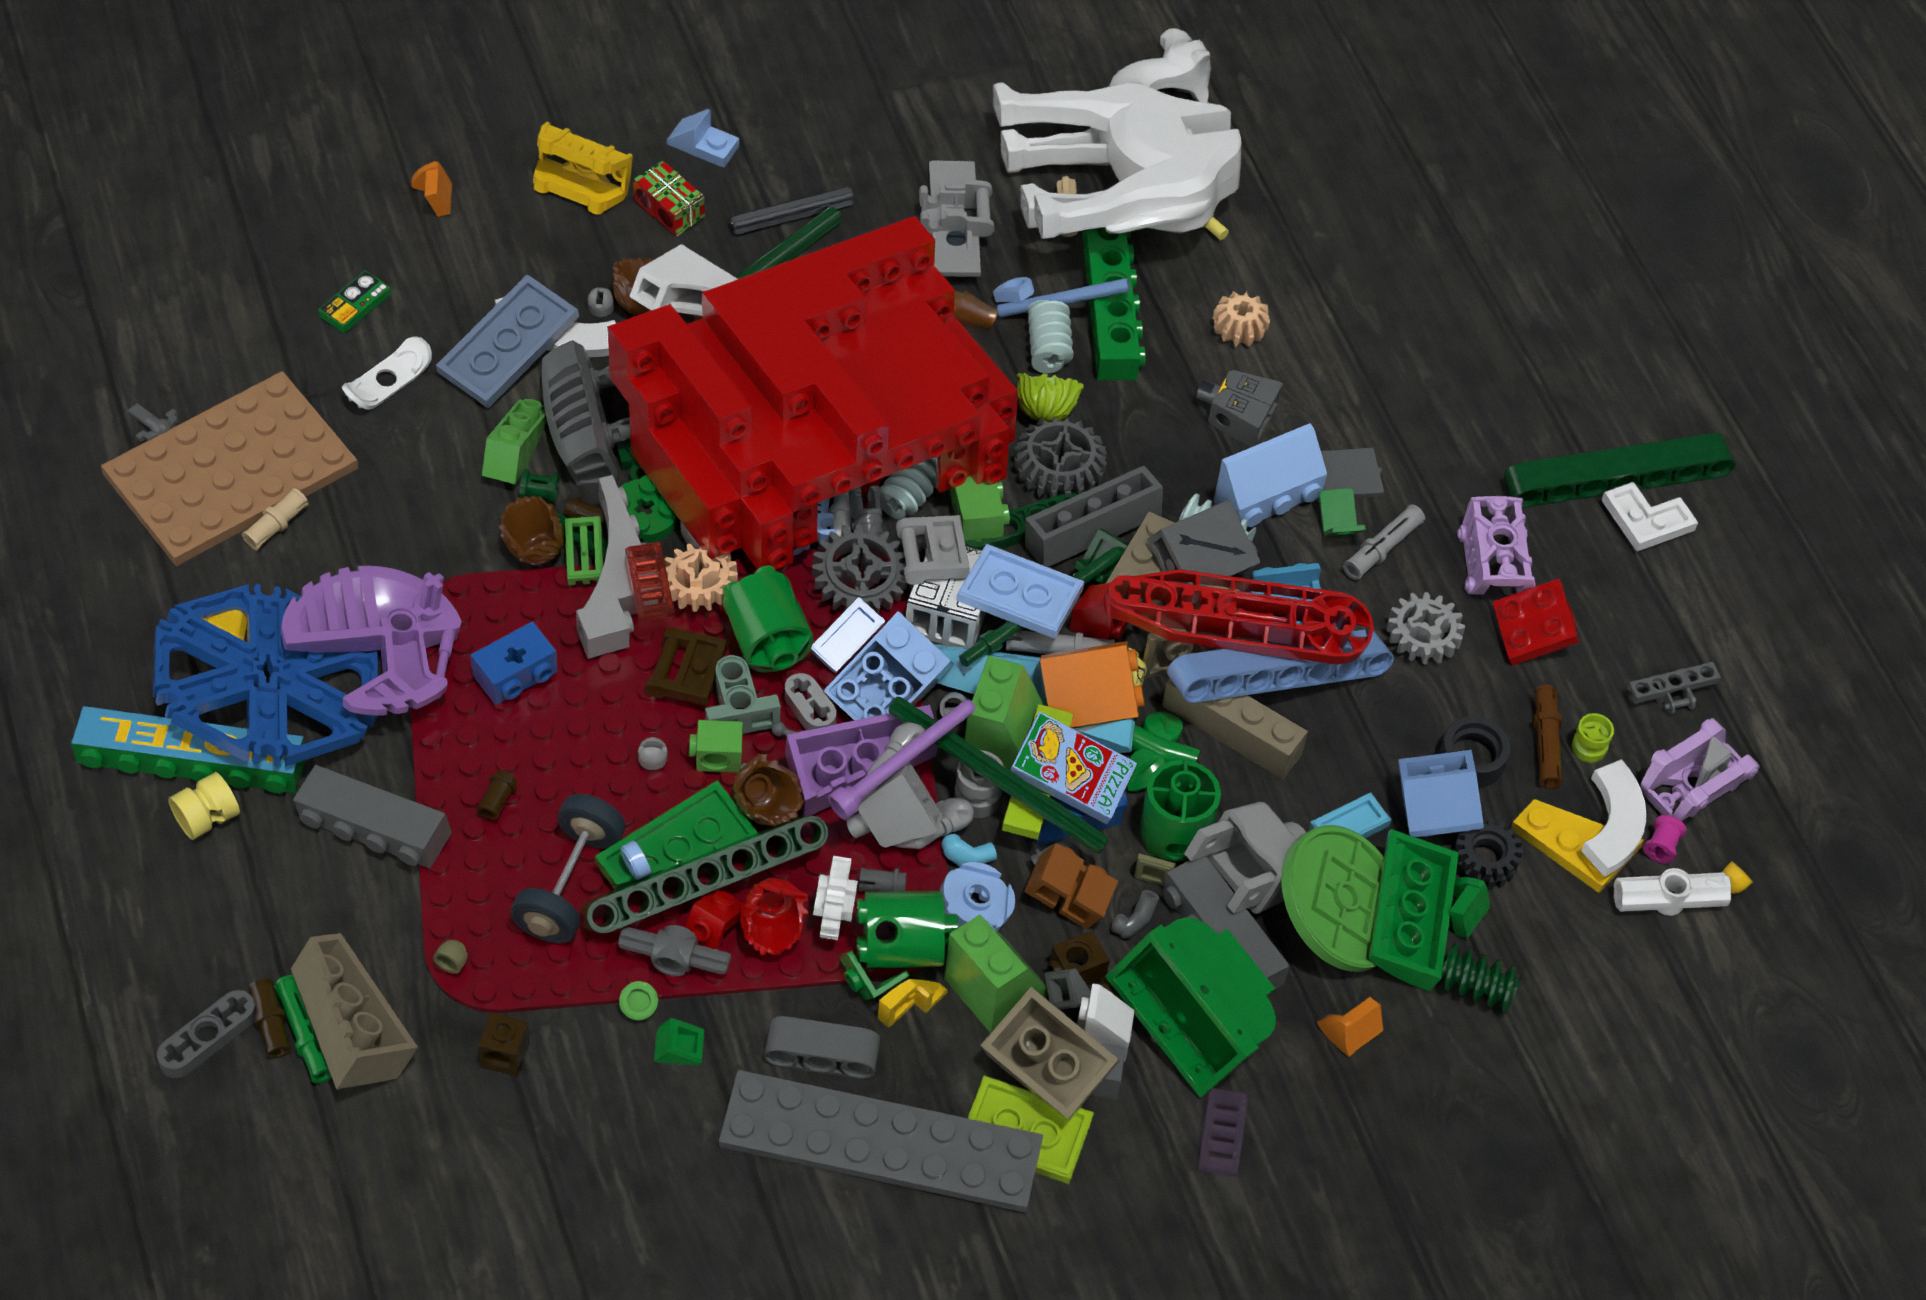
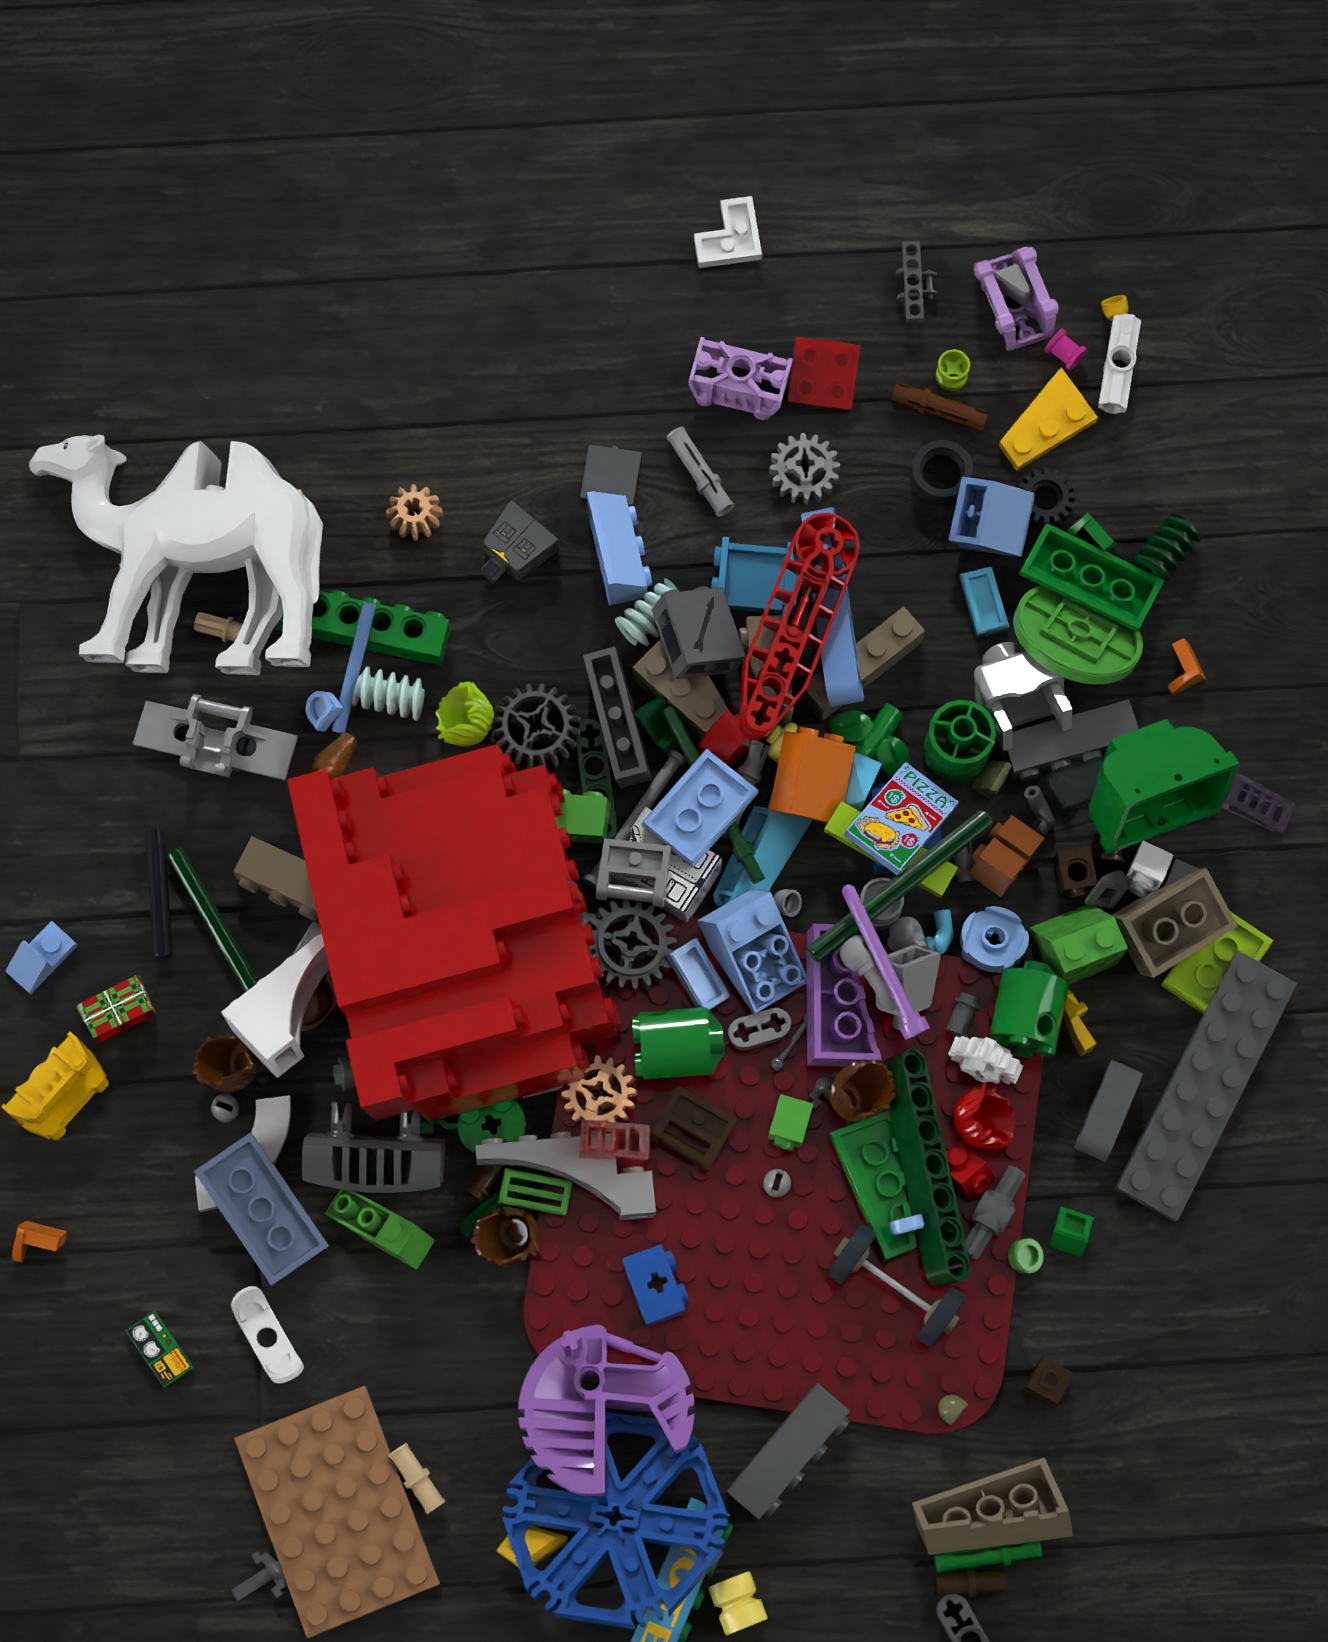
camera: 70 degrees left, 20 degrees up
dark brown pin [476,770,517,820] -> none
dark green bush [519,469,560,505] -> none
sand green tile [705,655,781,734] -> none
green bracket [839,951,909,1000] -> none
bright green slope [965,655,1045,770] -> none
green bracket [1318,488,1366,537] -> none
dark green beam [1504,433,1736,508] -> none
white tile [1581,759,1646,877] -> none

